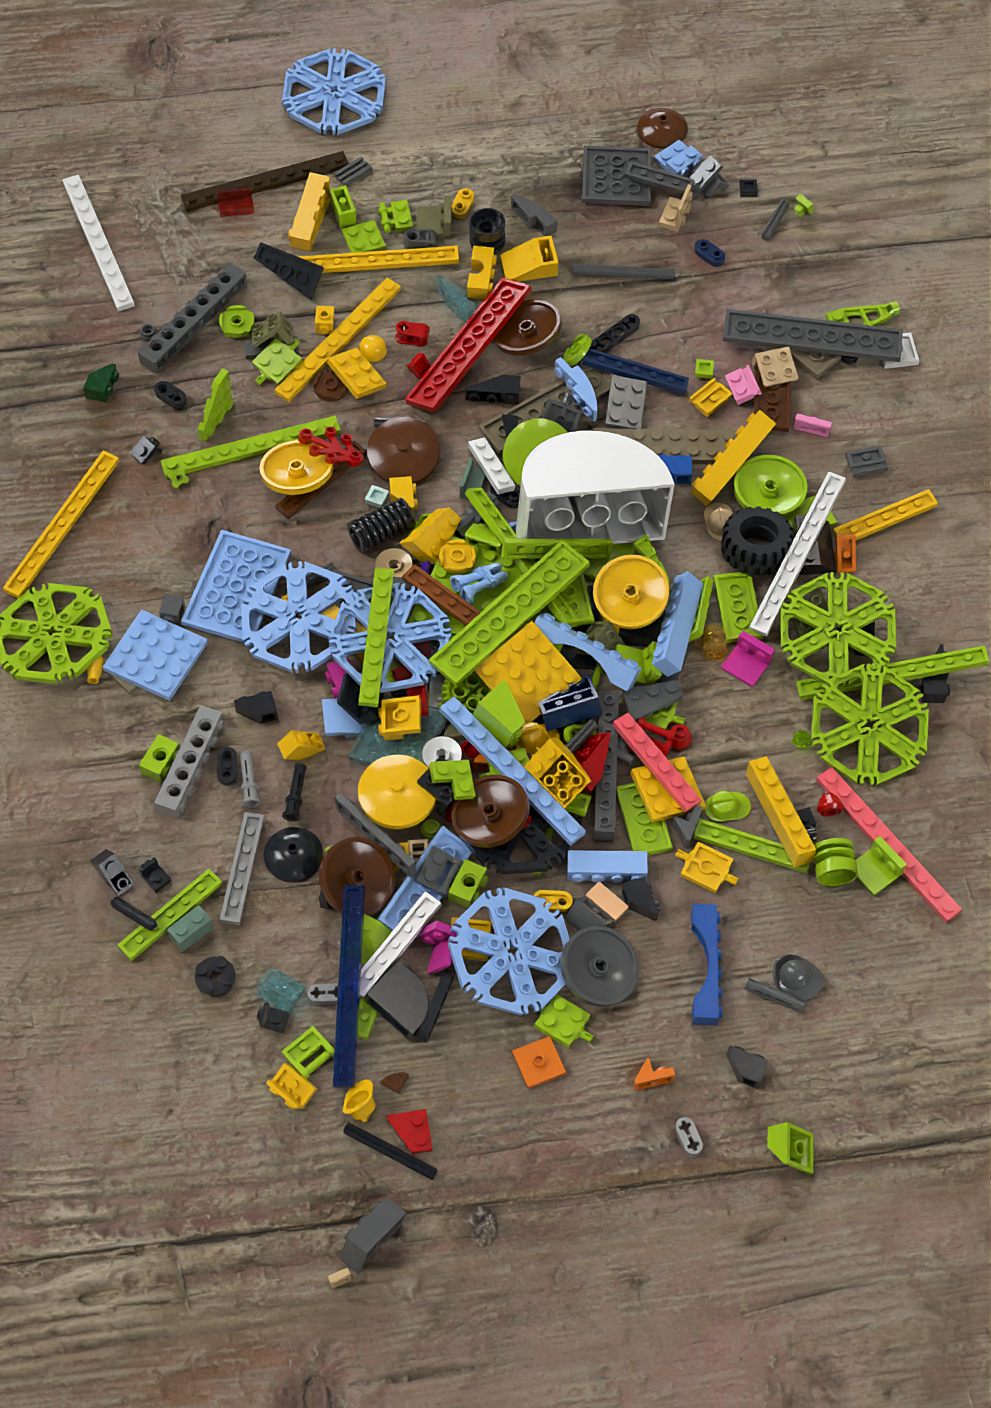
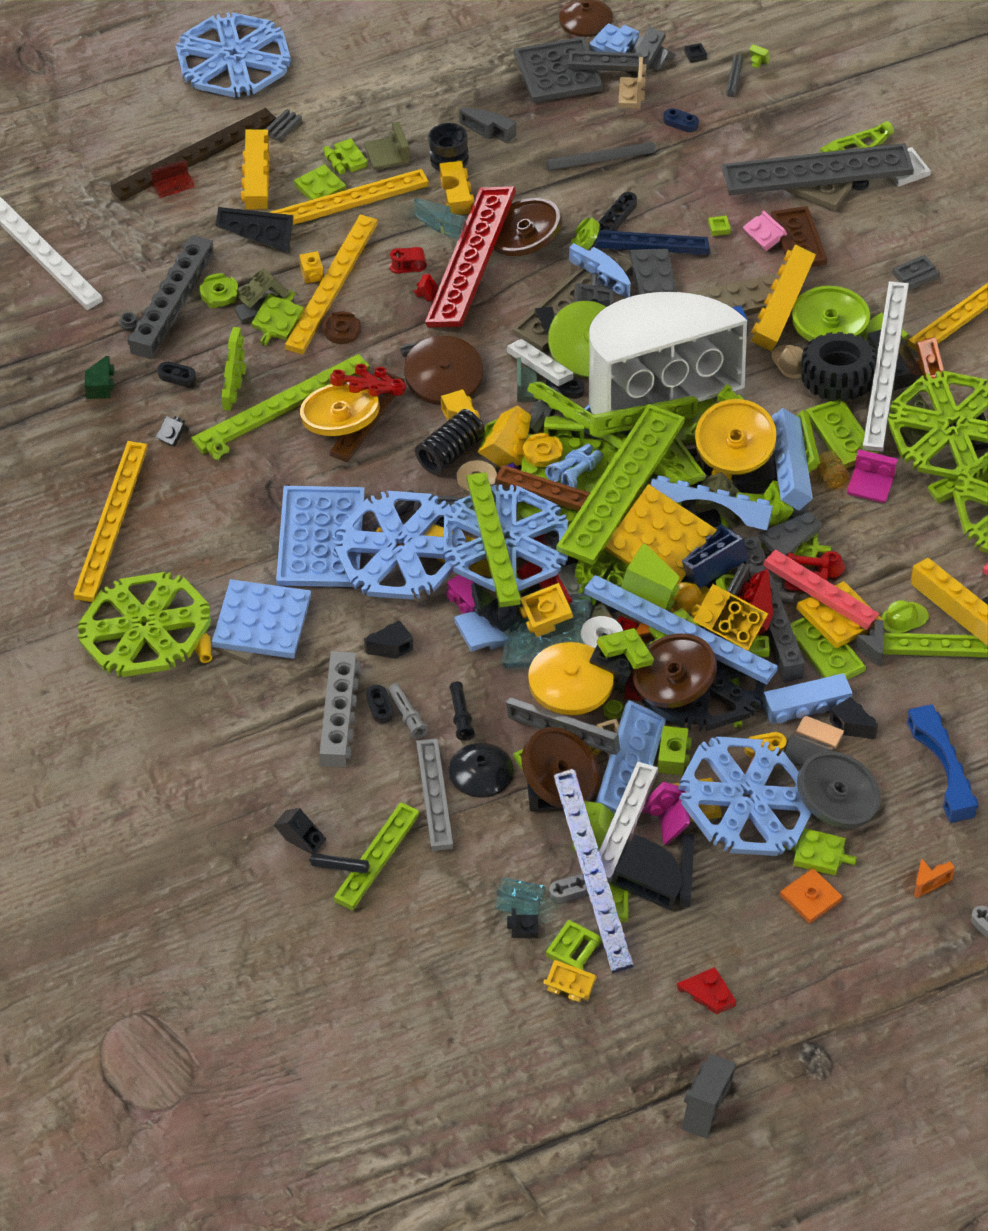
camera: 15 degrees left, 10 degrees down
lime brick [139,734,180,783] -> none
black bracket [139,857,171,893] -> none
dark grey brick [159,593,185,625] -> none
sand green brick [167,905,213,953] -> none
black plate [195,956,236,997] -> none
yellow slope [277,730,326,761] -> none
yellow plate [327,347,387,399] -> none
tan tile [328,1267,351,1289] -> none
lime brick [329,185,357,228] -> none
yellow piece [343,1079,376,1122] -> none
black axle [343,1123,438,1180] -> none
yellow hair [359,335,387,362] -> none
light aqua plate [365,485,389,508] -> none
reddish brown tile [381,1072,409,1094] -> none
dark grey piece [404,229,438,249] -> none
dark grey plate [415,845,463,898] -> none
yellow plate [451,188,474,219] -> none
black slope [465,375,521,404] -> none
yellow slope [500,236,559,282] -> none
yellow plate [675,842,739,894] -> none
yellow plate [689,378,733,417] -> none
tan bracket [751,347,798,387] -> none
clear neon green plate [792,730,811,749] -> none
bright pink plate [793,413,832,437] -> none

